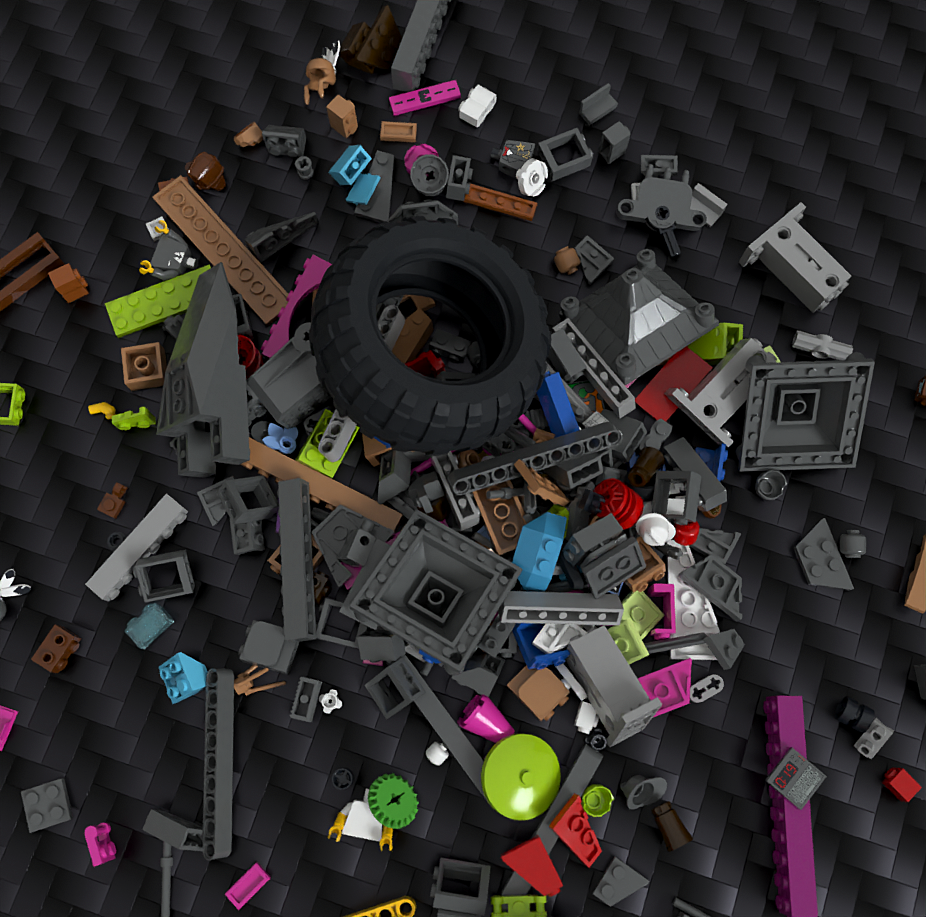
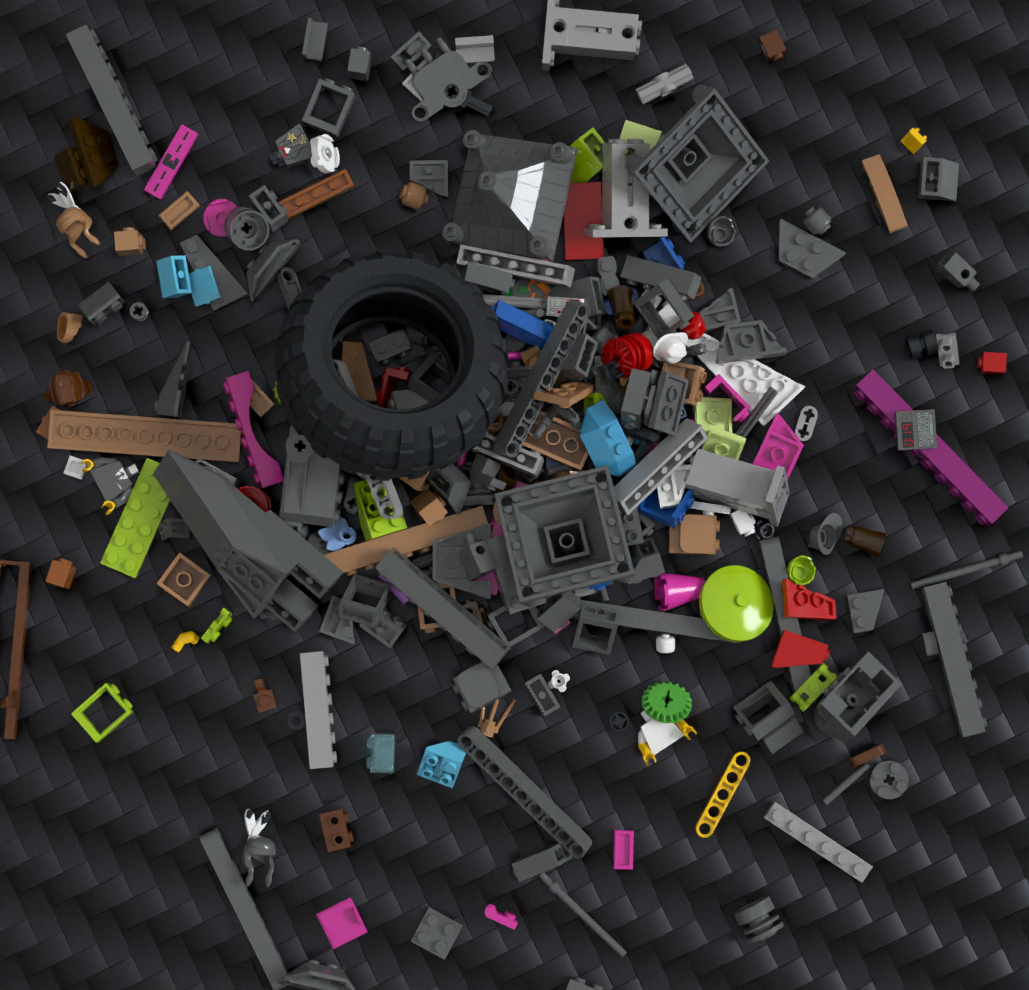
camera: 45 degrees left, 10 degrees up
dark grey window [133,549,195,603] -> none
white brick [458,85,496,127] -> none
dark grey wing [703,629,745,670] -> none
none -> medium nougat brick [410,489,448,527]

